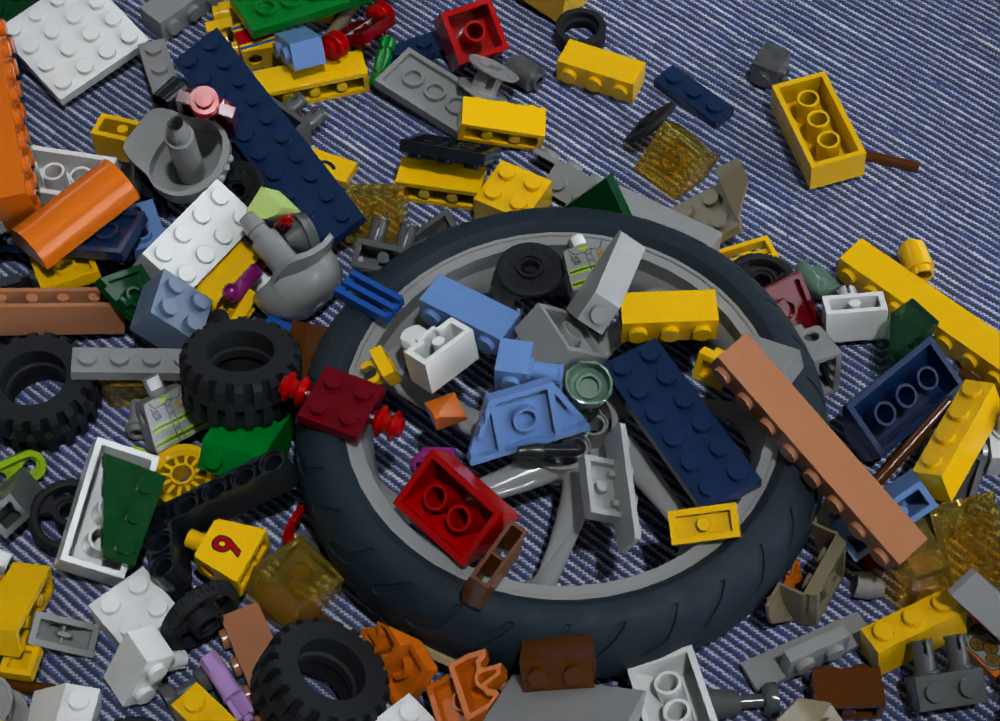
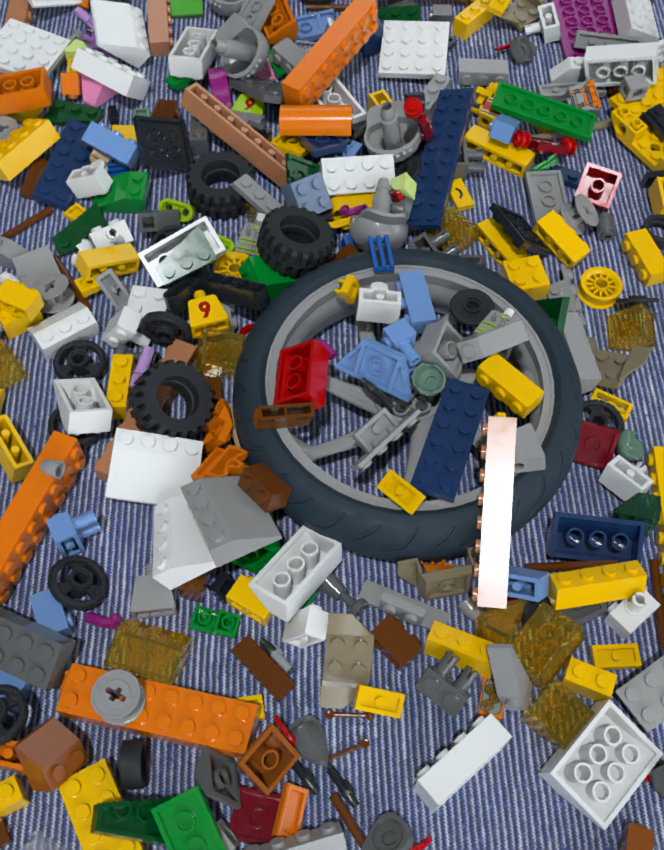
camera: 45 degrees right, 5 degrees up
dark red plate [278,365,406,445] -> none
orange slope [424,392,467,431] -> none
light grey torso [794,324,842,396] -> none
none -> yellow wheel [577,267,623,309]

